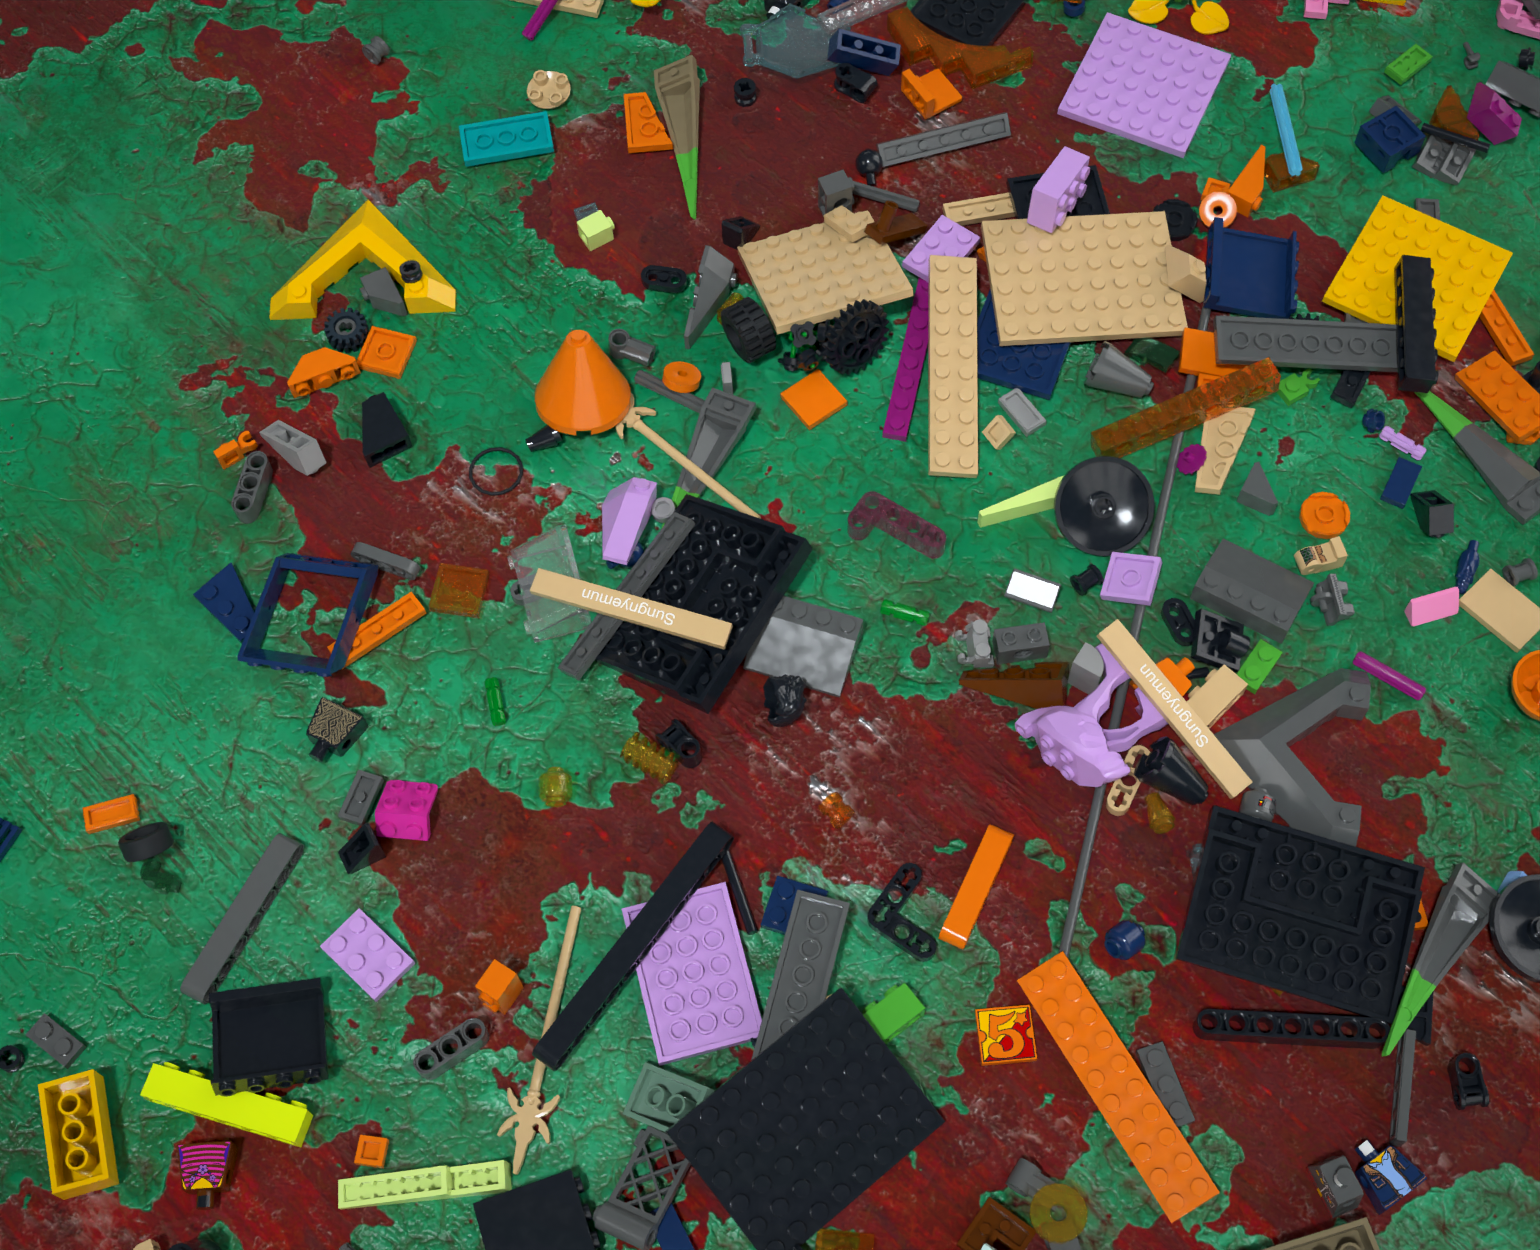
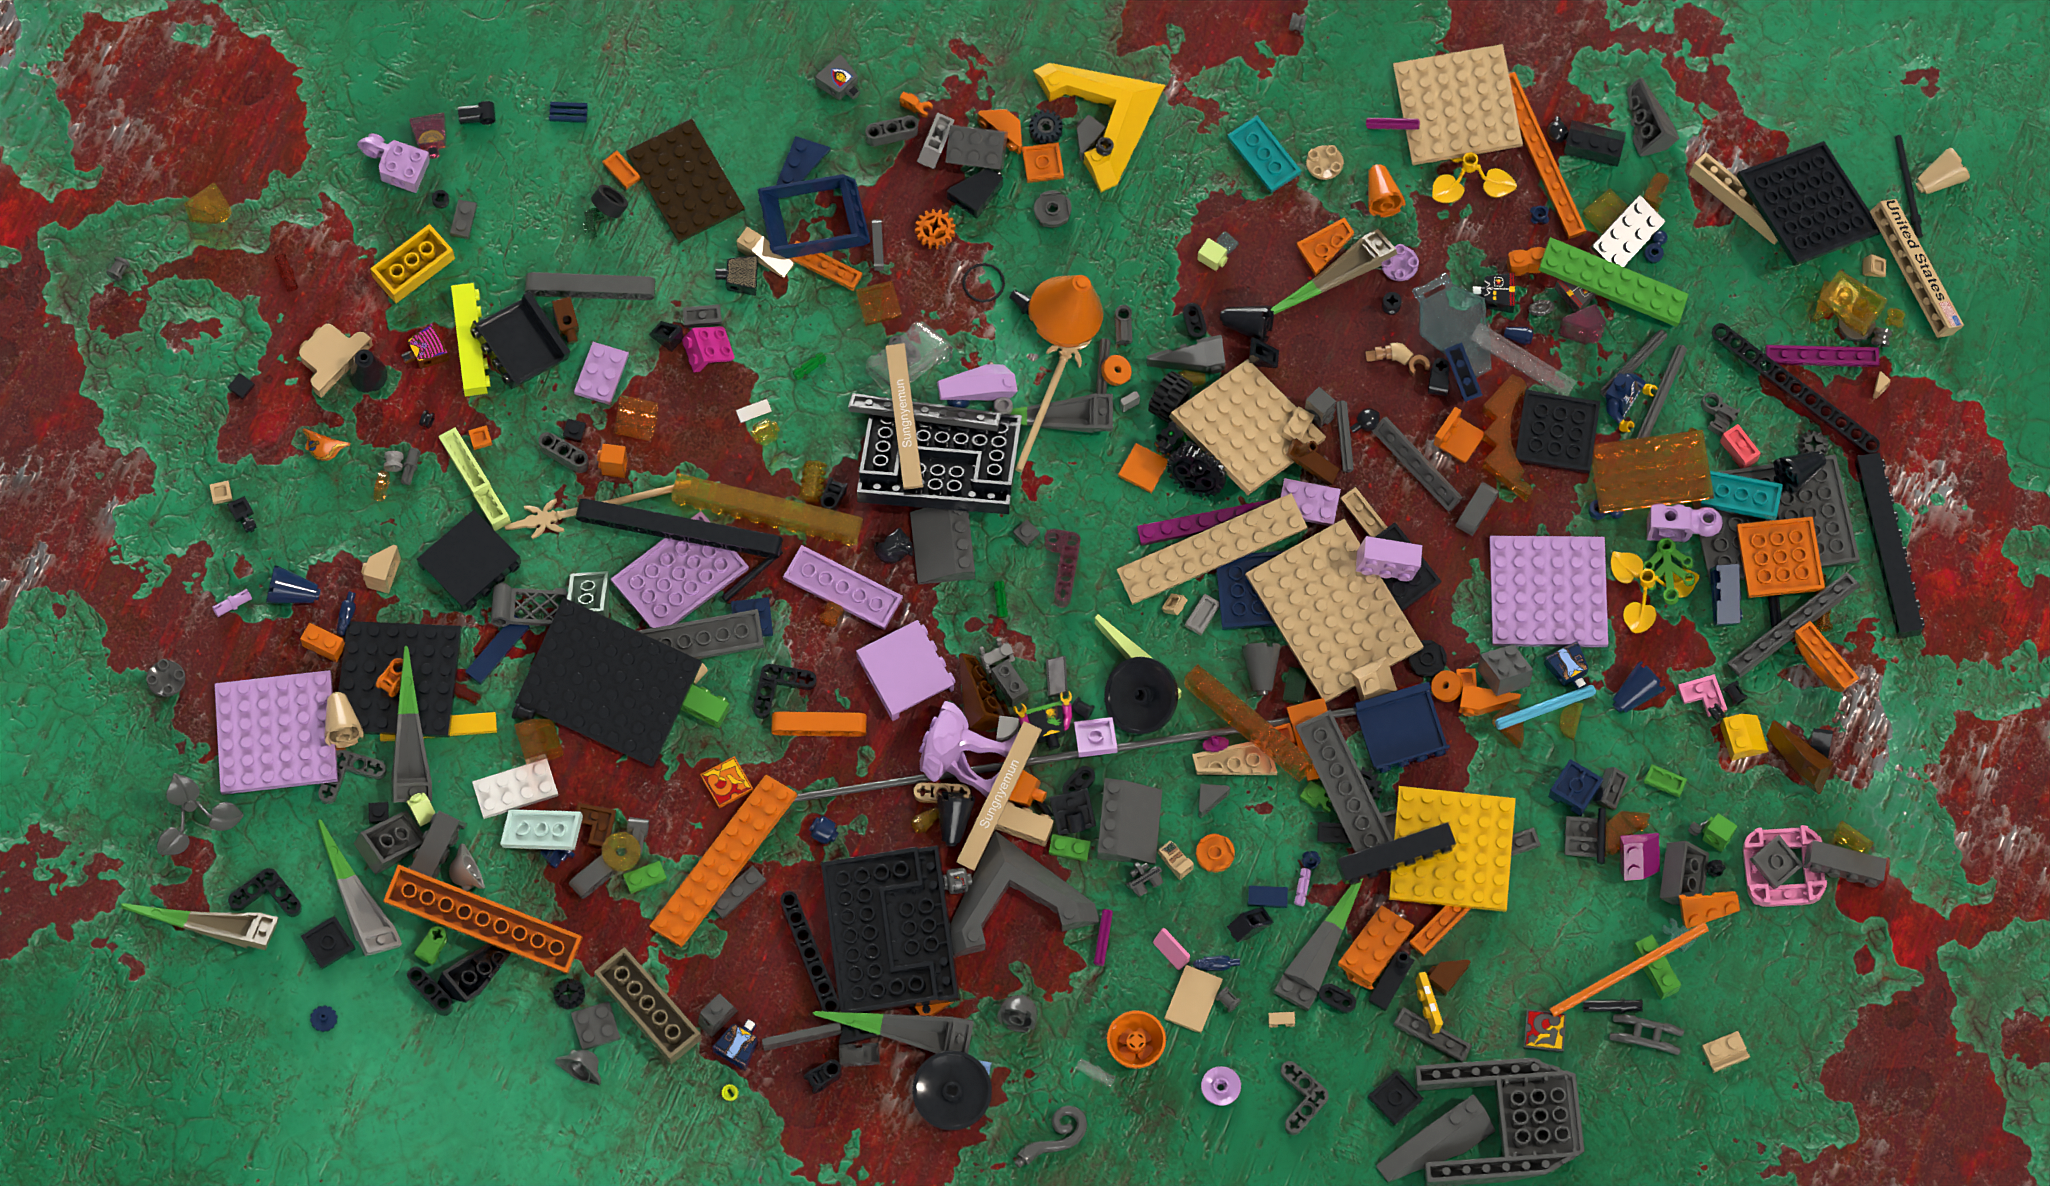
camera: 60 degrees right, 5 degrees up
none -> black bush [419,410,435,429]
none -> reddish brown torso [552,297,579,344]
none -> black plate [563,419,586,443]
none -> clear orange plate [614,395,658,441]
none -> bright green plate [623,861,667,894]
none -> dark brown plate [626,118,745,243]
none -> clear yellow brick [672,473,863,546]
none -> neon yellow hinge [722,1084,739,1101]
none -> white sticker [736,399,772,422]
none -> tan slope [737,227,794,278]
none -> lavender plate [783,545,903,630]
none -> dark grey torso [815,54,860,100]
none -> dark grey piece [839,1043,880,1067]
none -> lavender panel [856,620,956,721]
none -> orange gear [915,209,955,249]
none -> dark grey brick [946,125,1008,169]
none -> dark grey cylinder [997,995,1038,1033]
none -> dark grey plate [1013,520,1040,547]
none -> torso [1013,691,1072,750]
none -> dark grey plate [1034,190,1071,228]
none -> black cone [1220,305,1274,343]
none -> medium nougat piece [1365,343,1430,376]
none -> orange cone [1368,164,1405,218]
none -> lavender dish [1381,244,1419,281]
none -> dark grey beam [1456,482,1500,536]
none -> dark grey brick [1477,644,1533,696]
none -> torso [1544,641,1589,690]
none -> clear yellow plate [1559,703,1584,741]
none -> dark blue cone [1612,661,1666,713]
none -> bright green brick [1702,813,1737,853]

